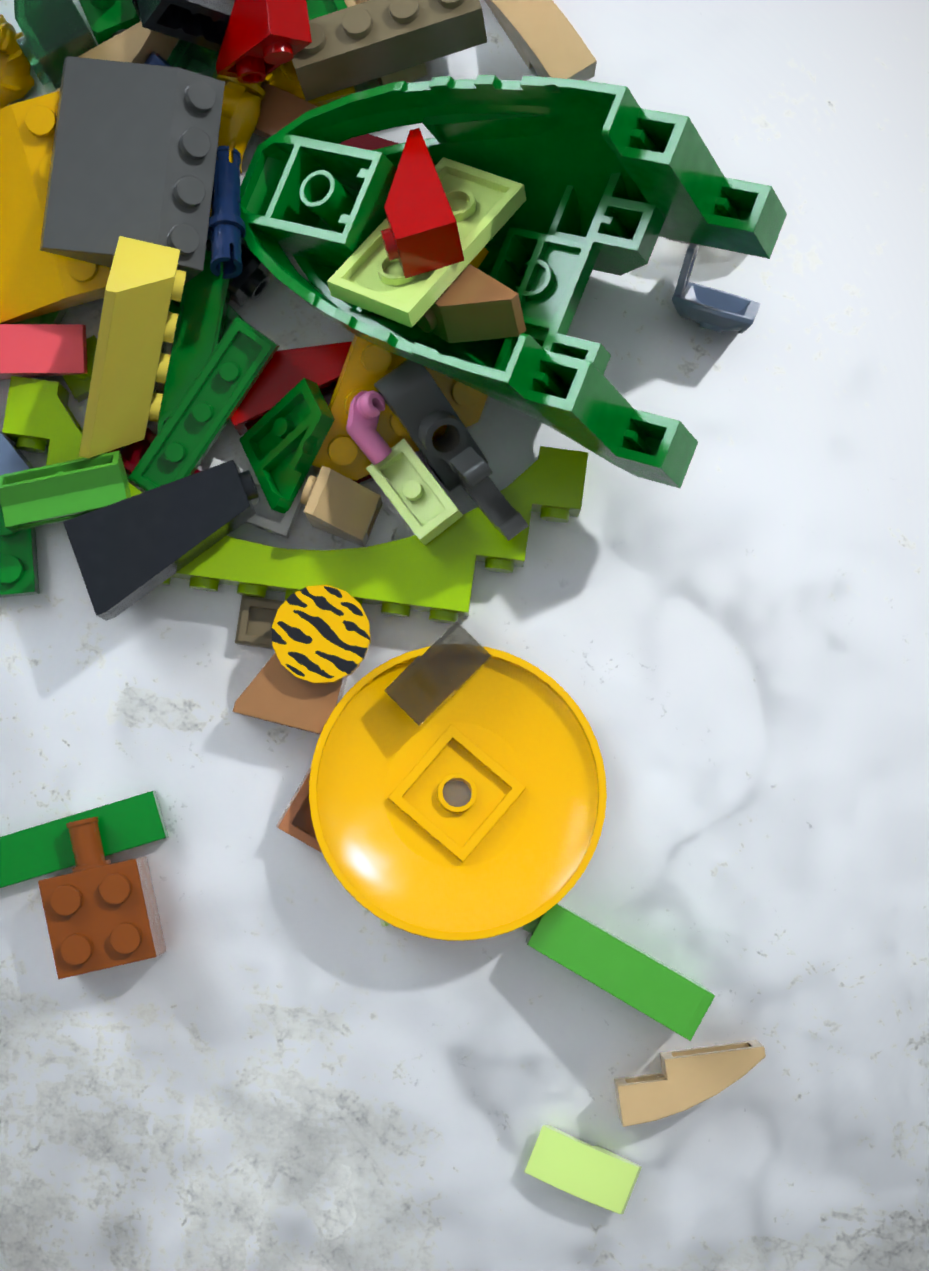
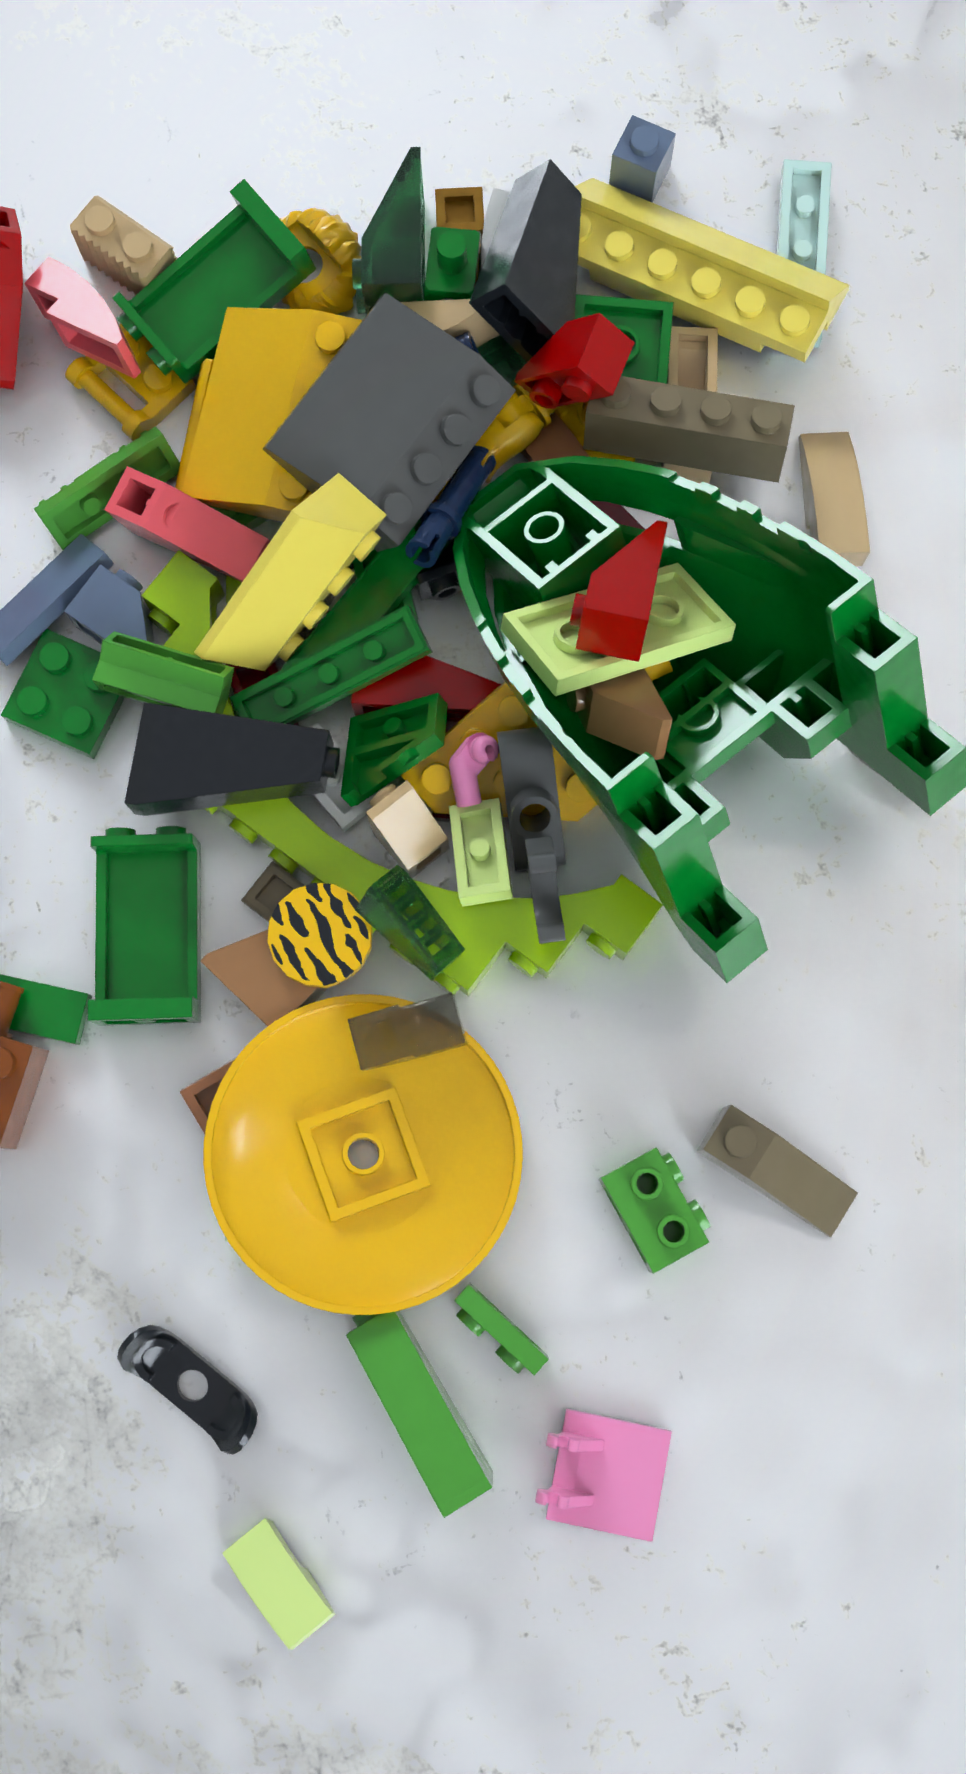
camera: 30 degrees right, 5 degrees down
tan slope [614,1040,766,1127] -> none
sand blue piece [672,243,761,334] -> none
none -> green panel [88,826,201,1026]
none -> black piece [117,1325,258,1455]
none -> clear green slope [355,865,465,981]
none -> bright green plate [454,1283,549,1376]
none -> bright pink plate [535,1408,672,1542]
none -> bright green brick [599,1147,711,1274]
none -> dark tan slope [696,1105,858,1237]

